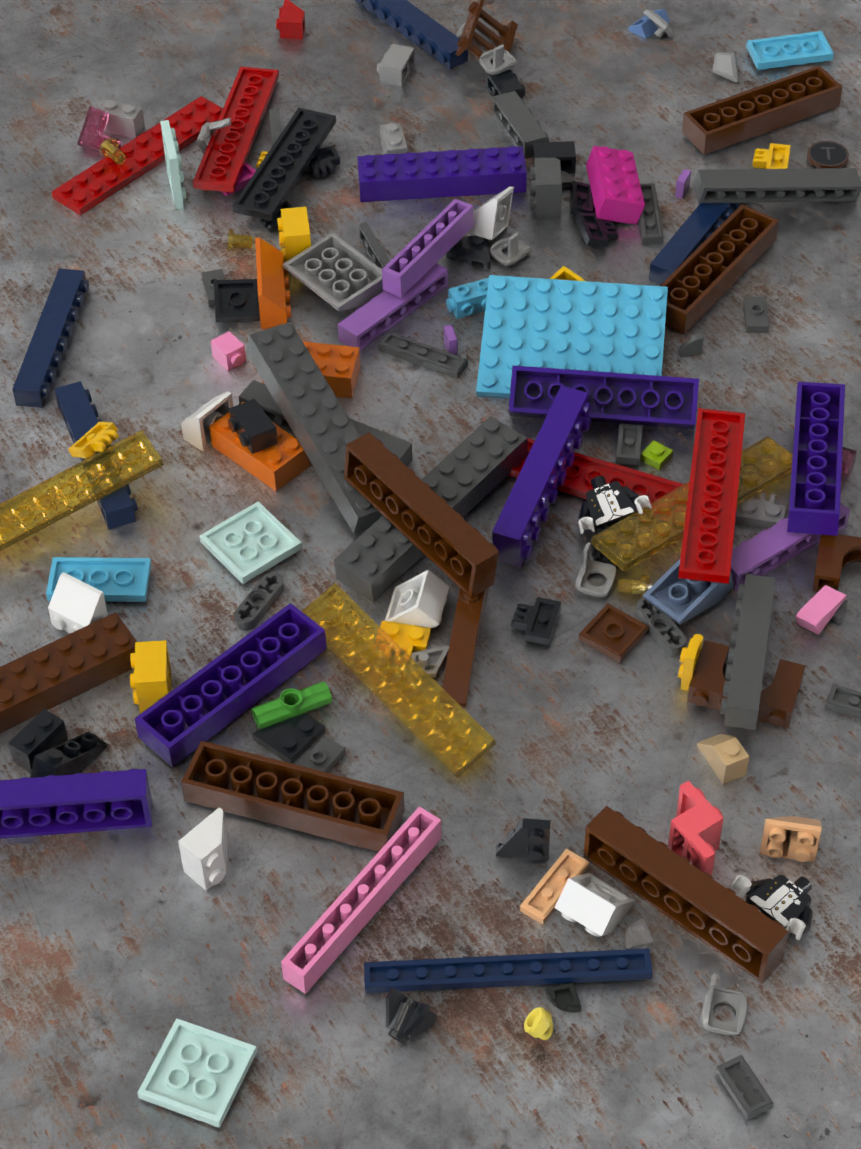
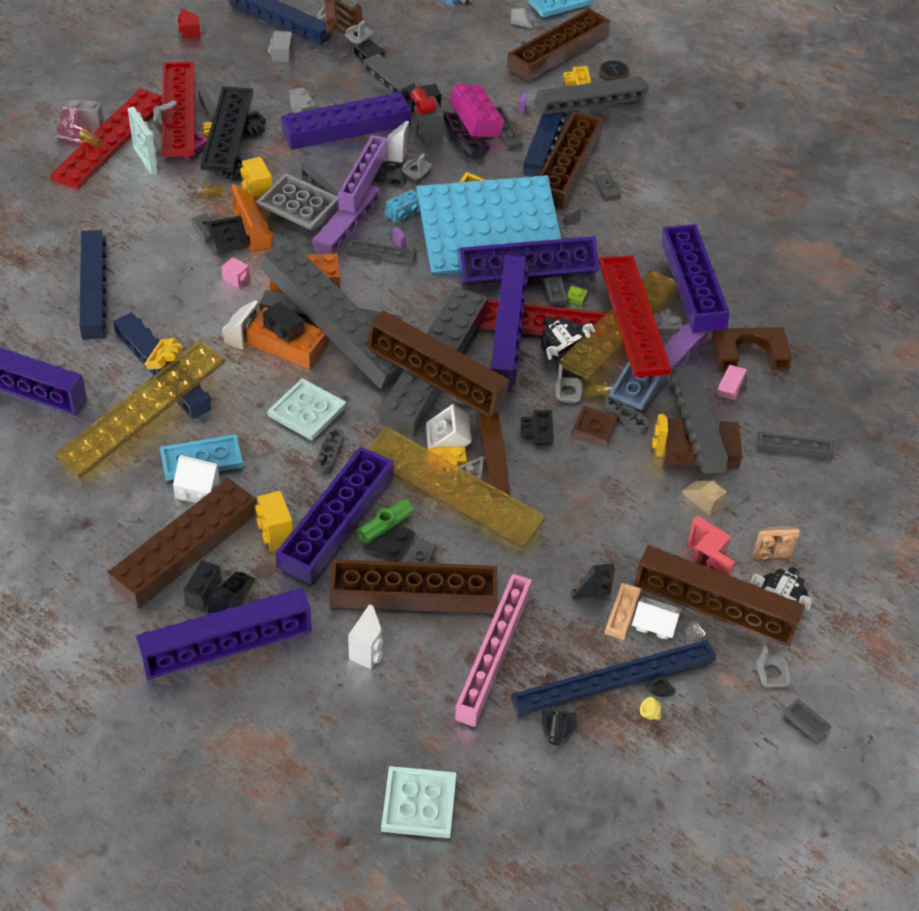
camera: 20 degrees left, 0 degrees up
none -> red piece [411,87,436,115]

